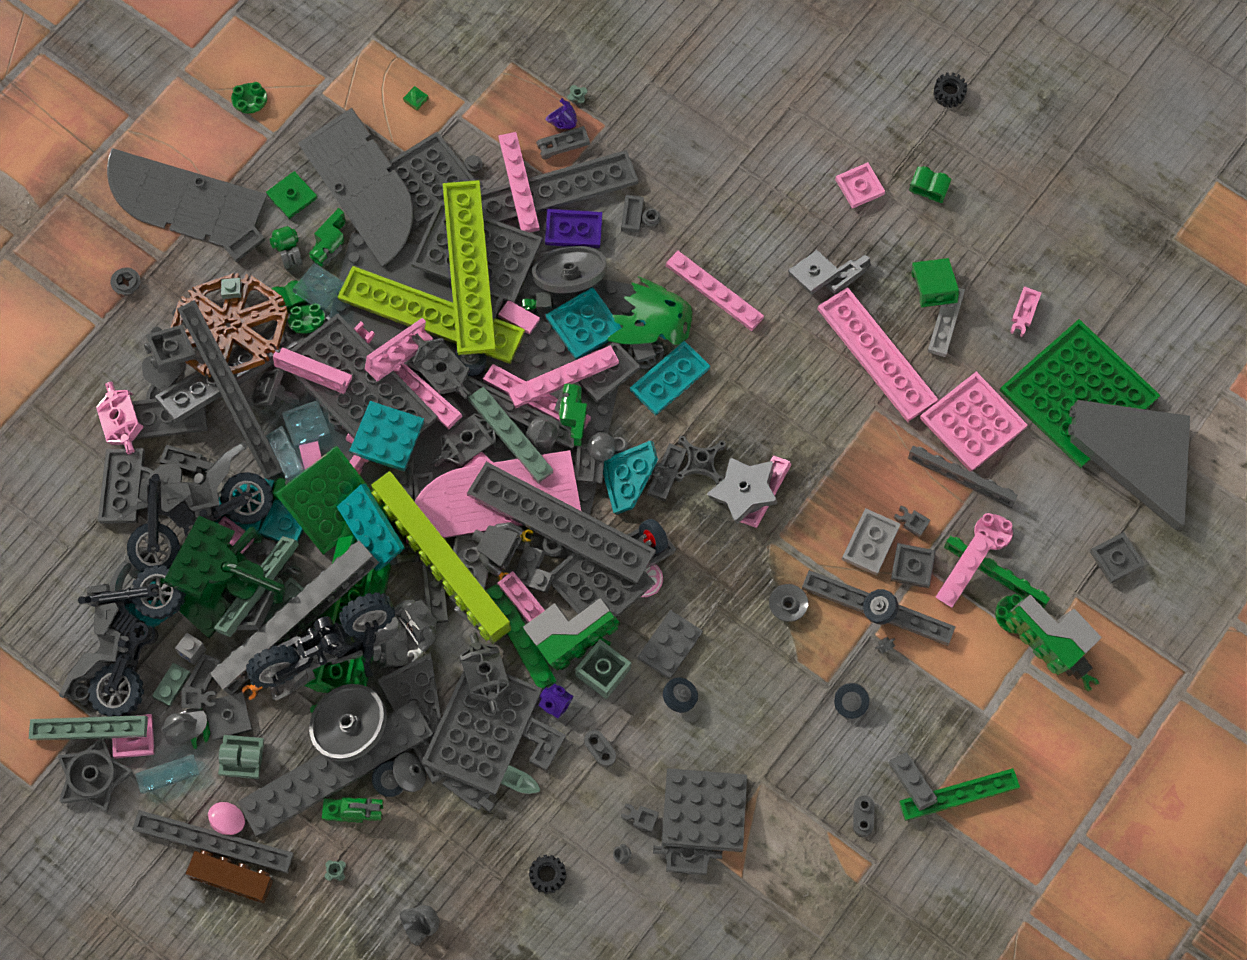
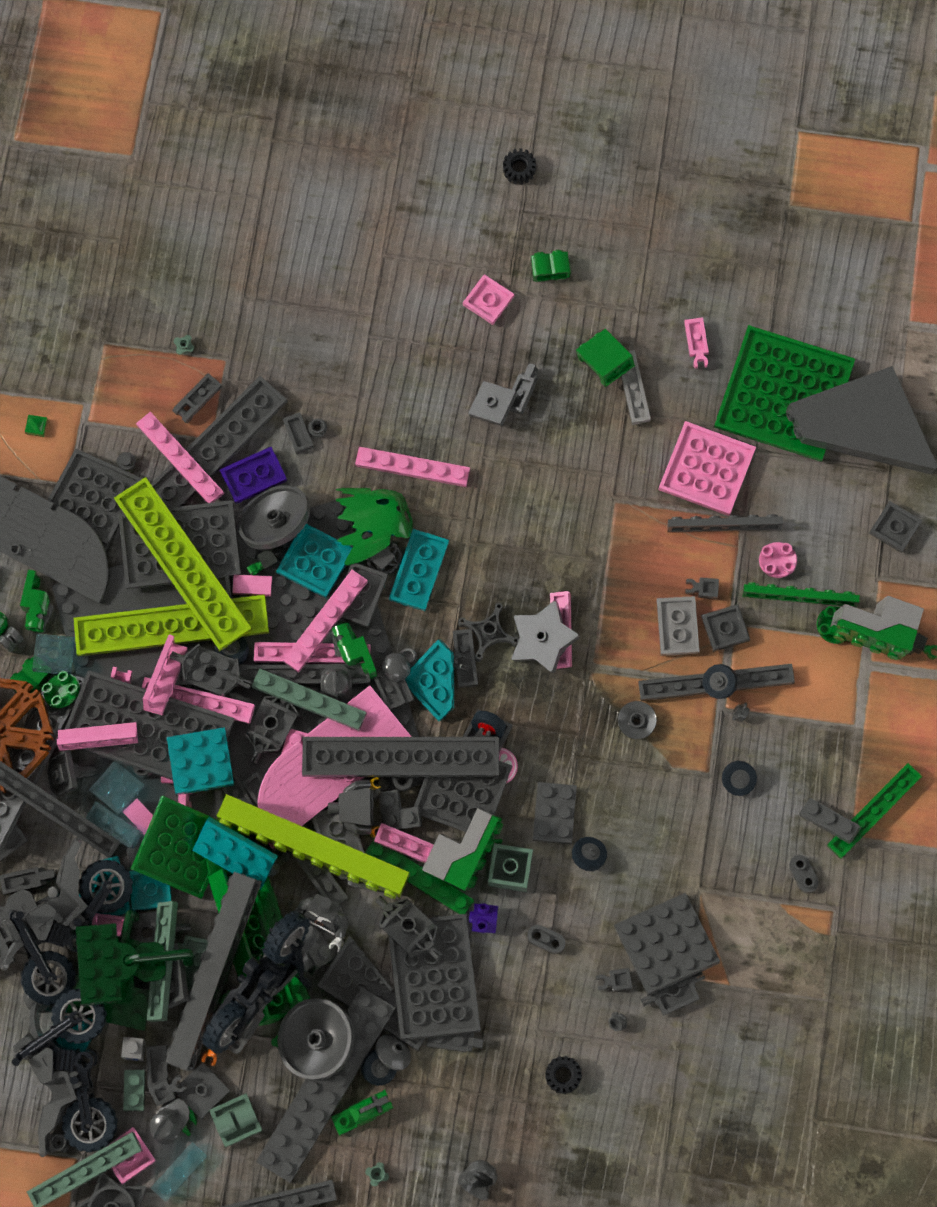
camera: 25 degrees left, 5 degrees up
bright pink hat [208,802,245,835] -> none
green tile [272,477,286,501] -> none
sand green plate [501,765,540,794] -> none
dark grey plate [522,717,566,771] -> none
dark purple helmet [545,98,577,129] -> none
bright pink plate [817,287,938,422] -> none
bright pink plate [936,532,994,608] -> none

